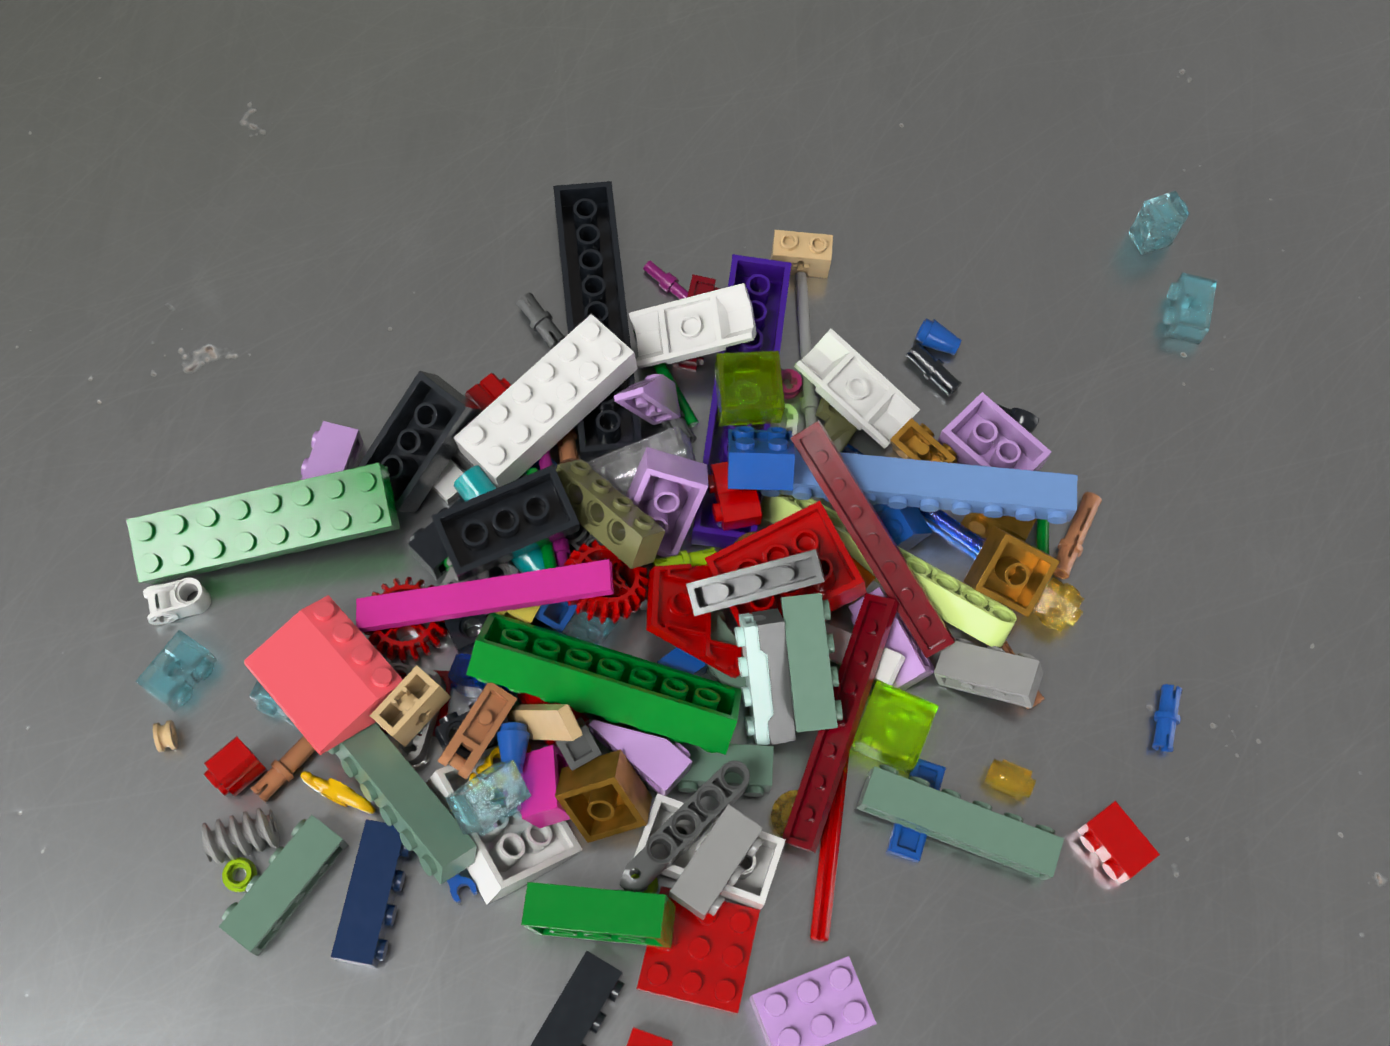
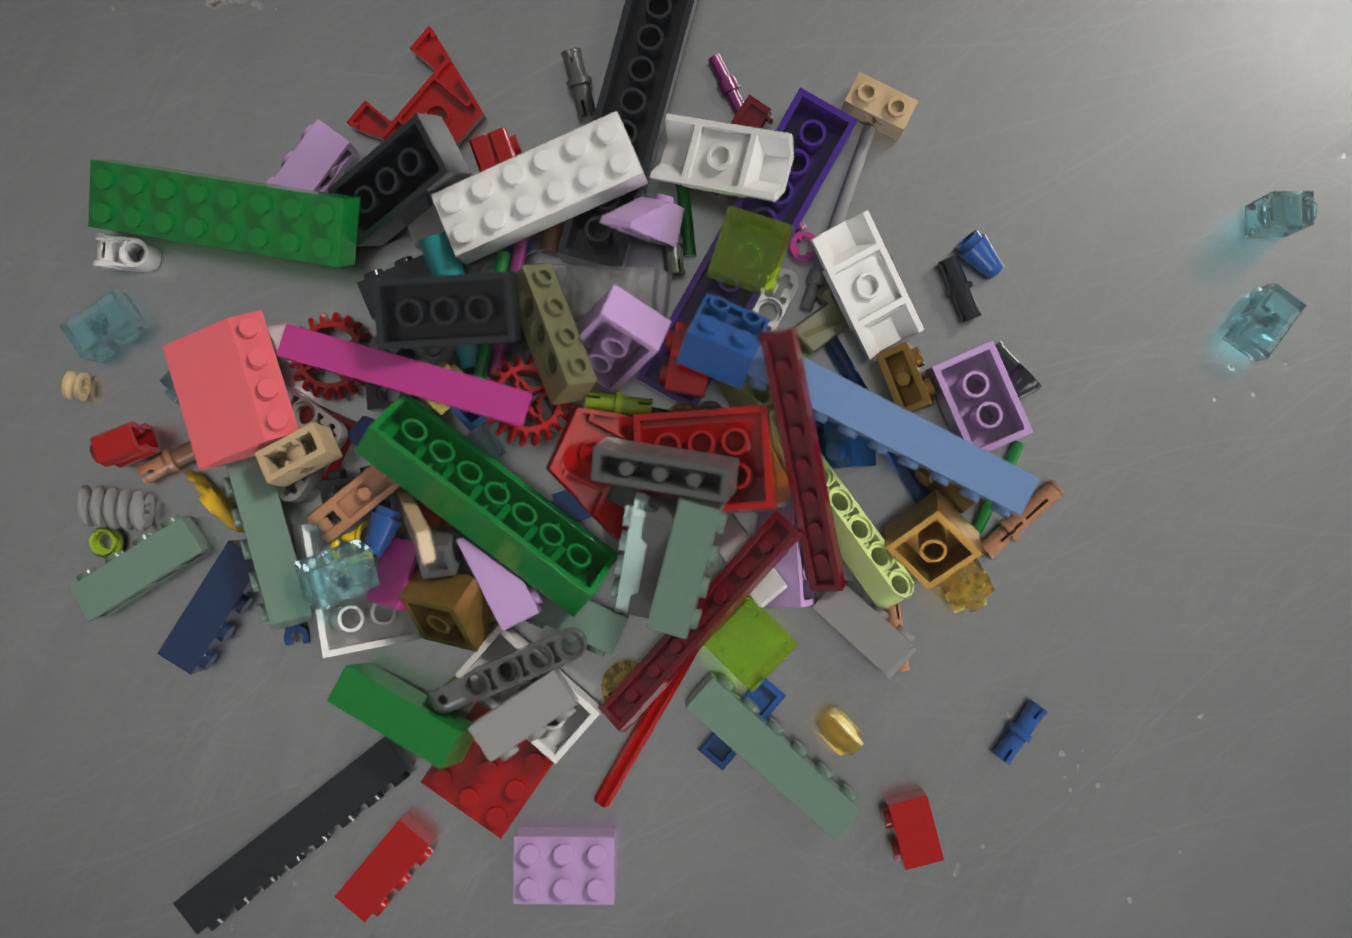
camera: 30 degrees right, 20 degrees up
none -> red wing [346,26,485,147]

